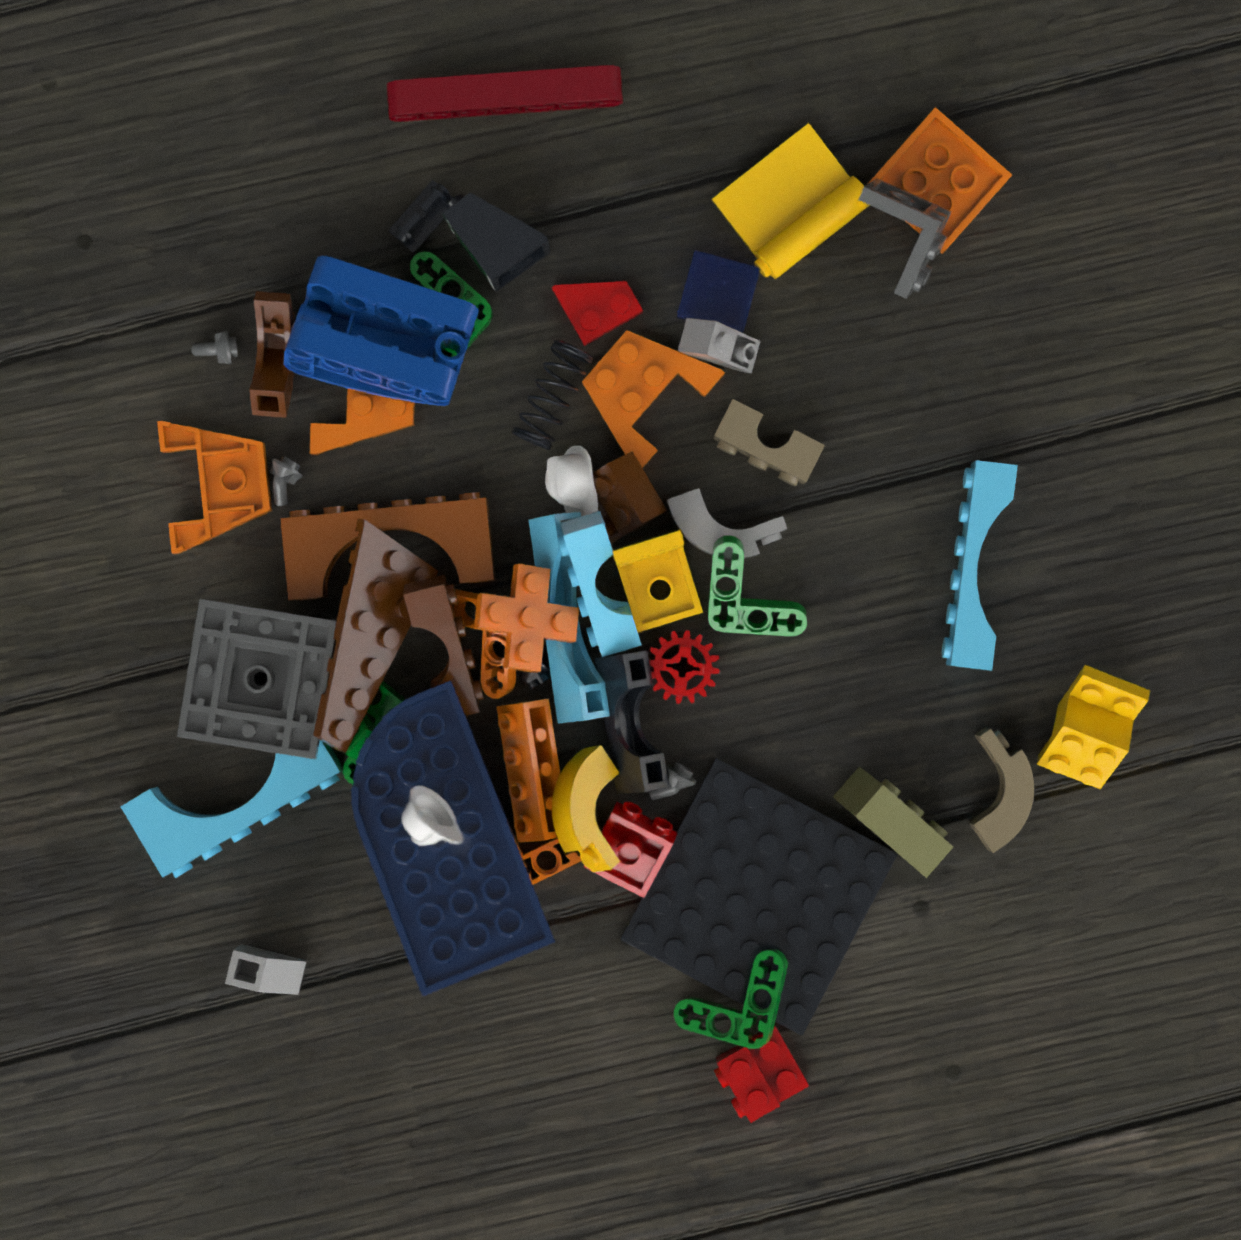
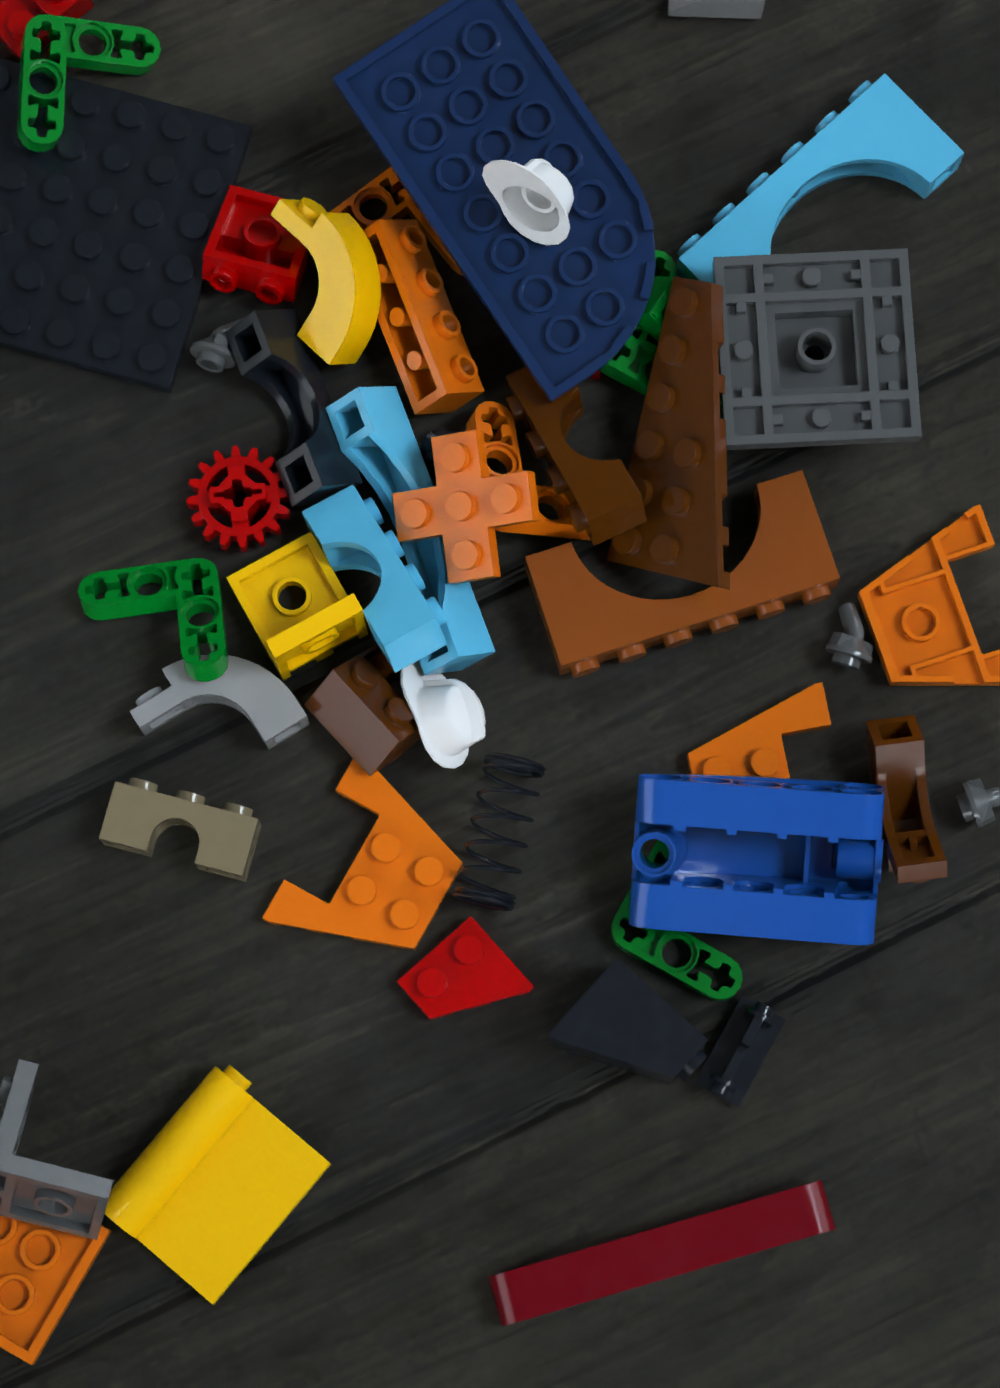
camera: 165 degrees right, 10 degrees down
clear blue plate [677,250,760,333] -> none
light grey slope [678,318,760,374] -> none

